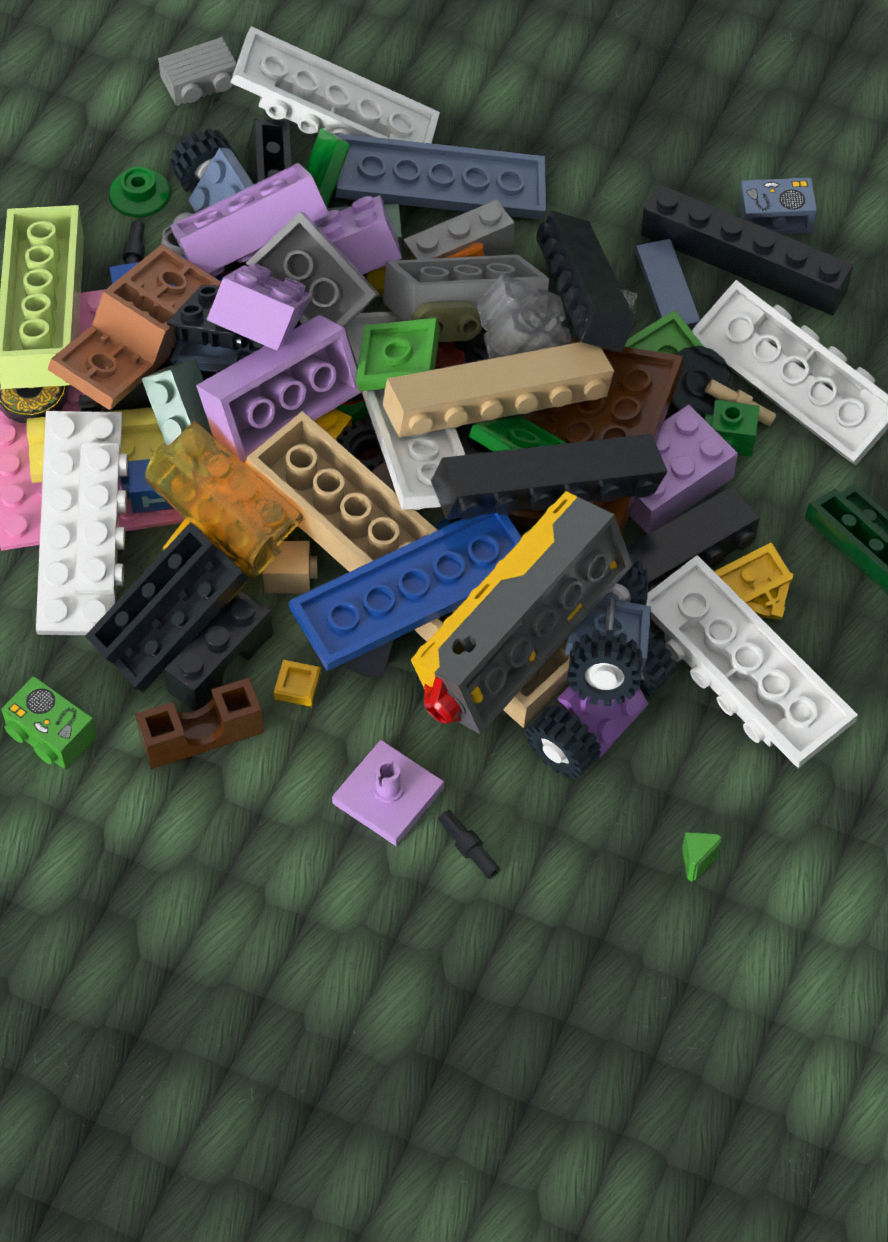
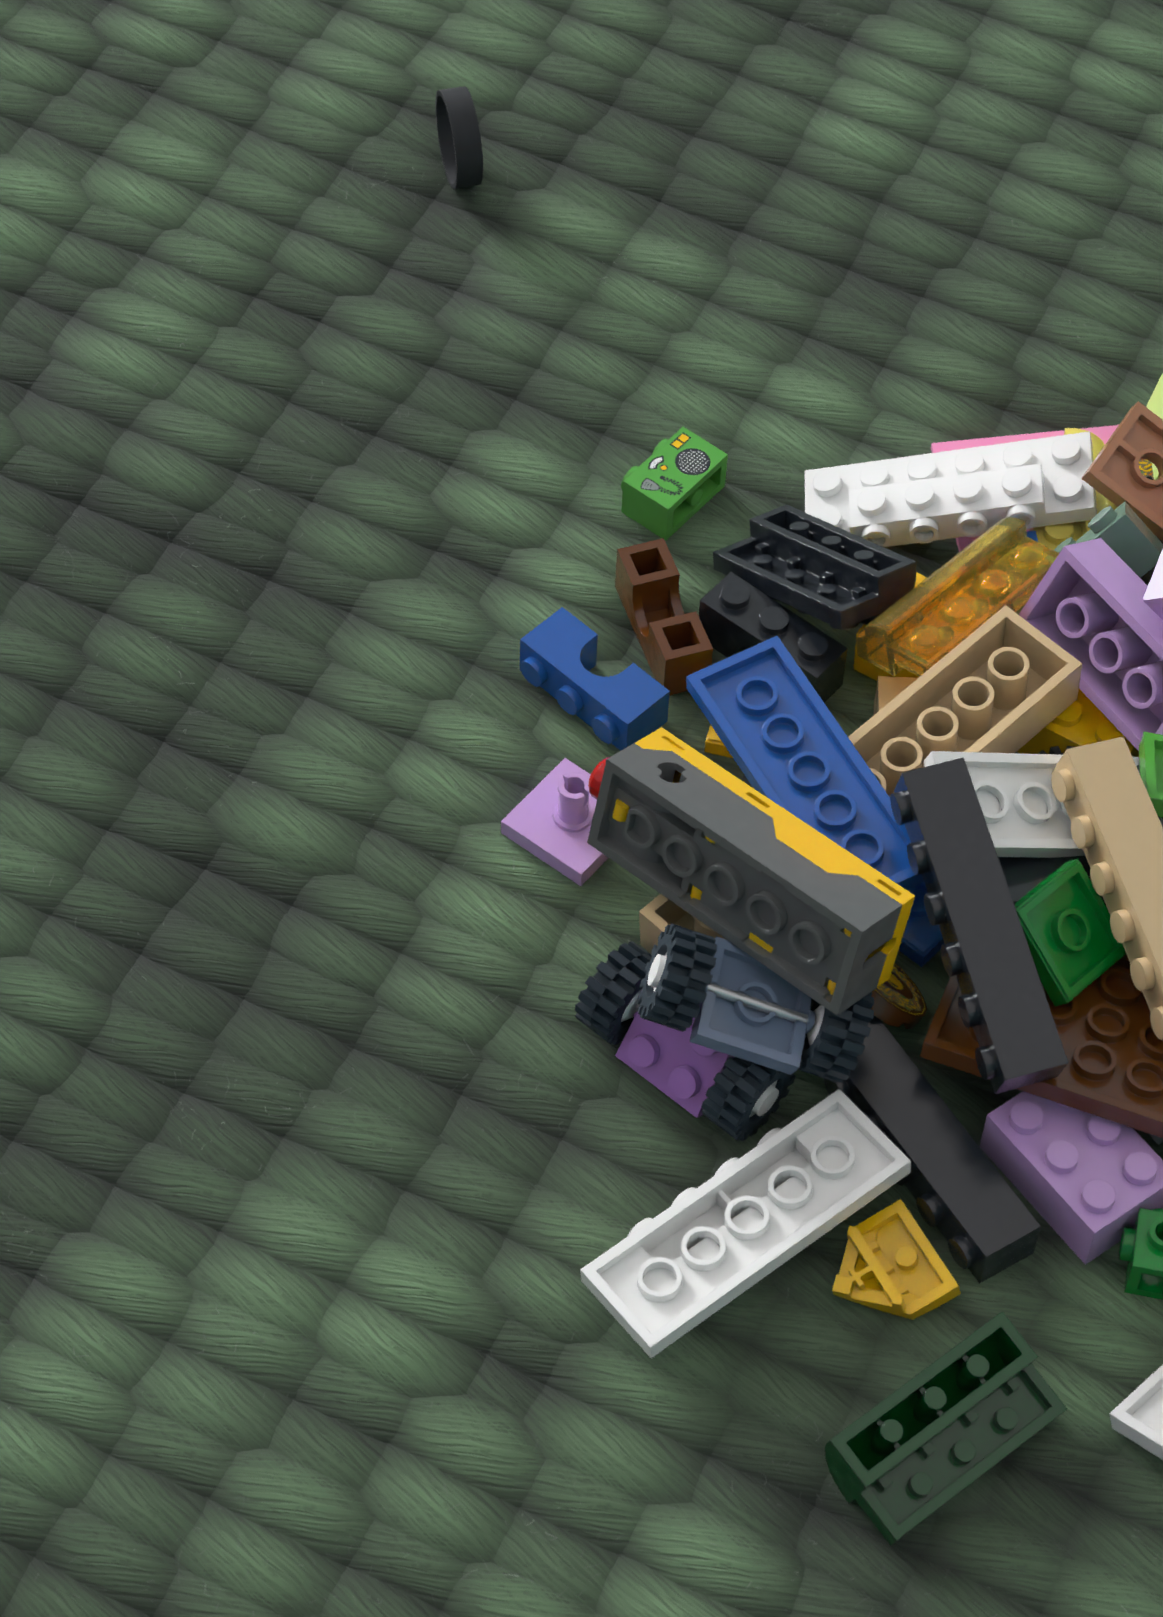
camera: 90 degrees right, 5 degrees down
black bar [438,810,500,879] -> none
bright green slope [682,832,722,882] -> none
none -> blue arch [520,607,670,751]

